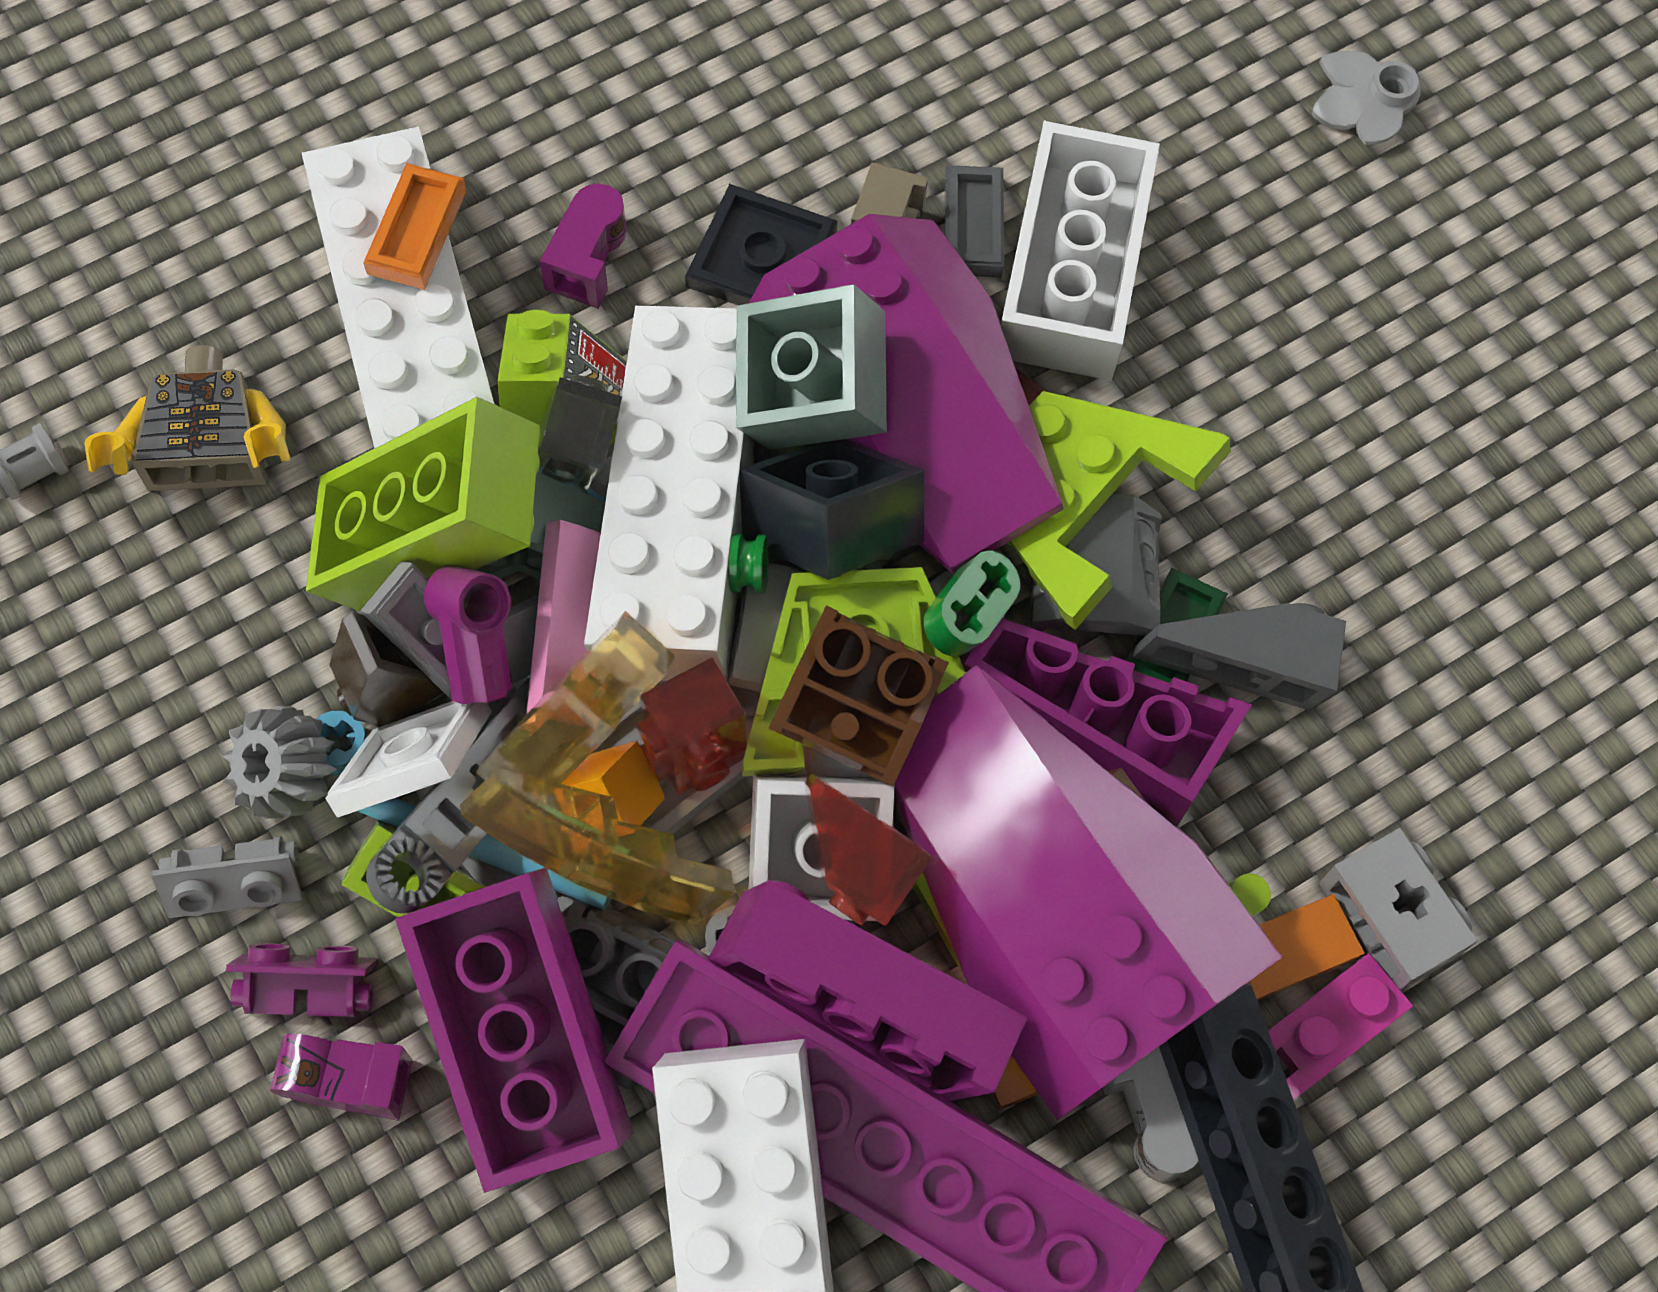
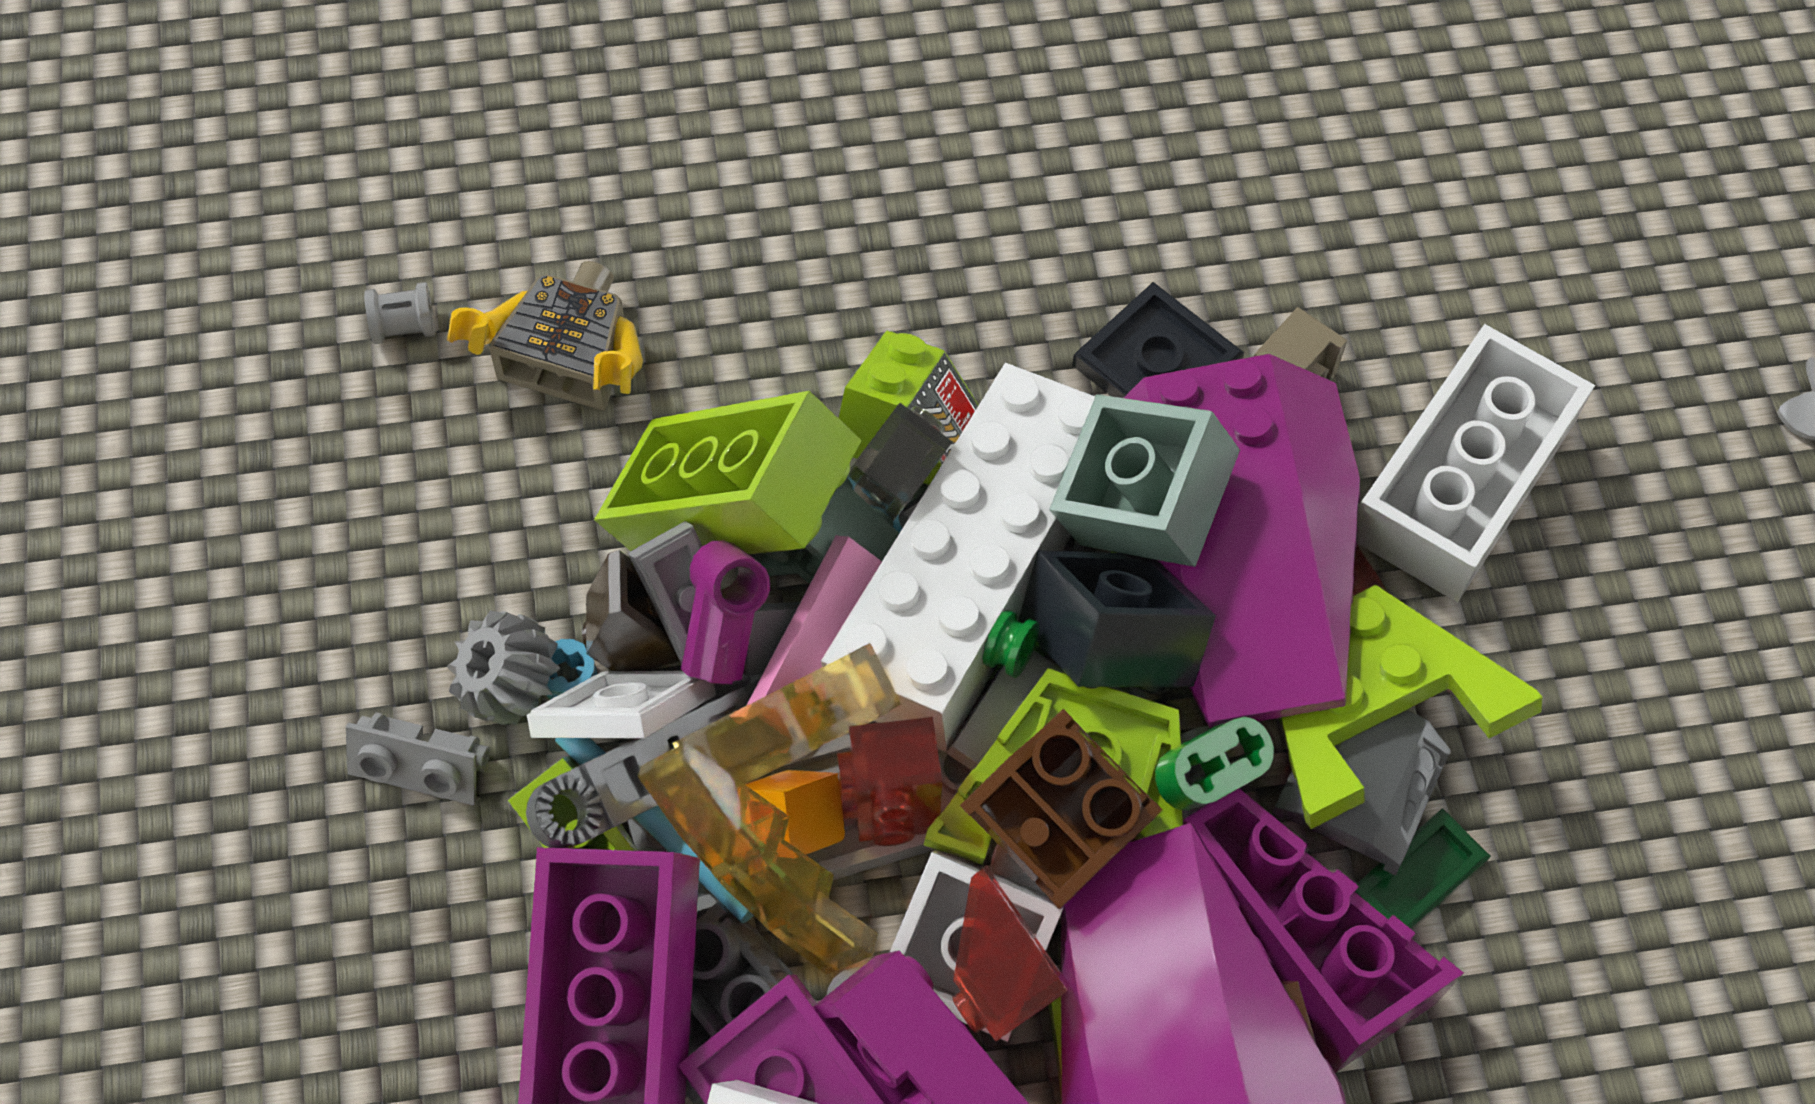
camera: 25 degrees right, 5 degrees down
magenta hinge [226,943,378,1018] -> none
magenta leg [270,1034,413,1121] -> none
white brick [302,127,494,448] -> none
orange tile [363,163,467,290] -> none
magenta leg [540,183,627,309] -> none
dark grey tile [944,165,1004,277] -> none
dark grey slope [1133,603,1346,710] -> none

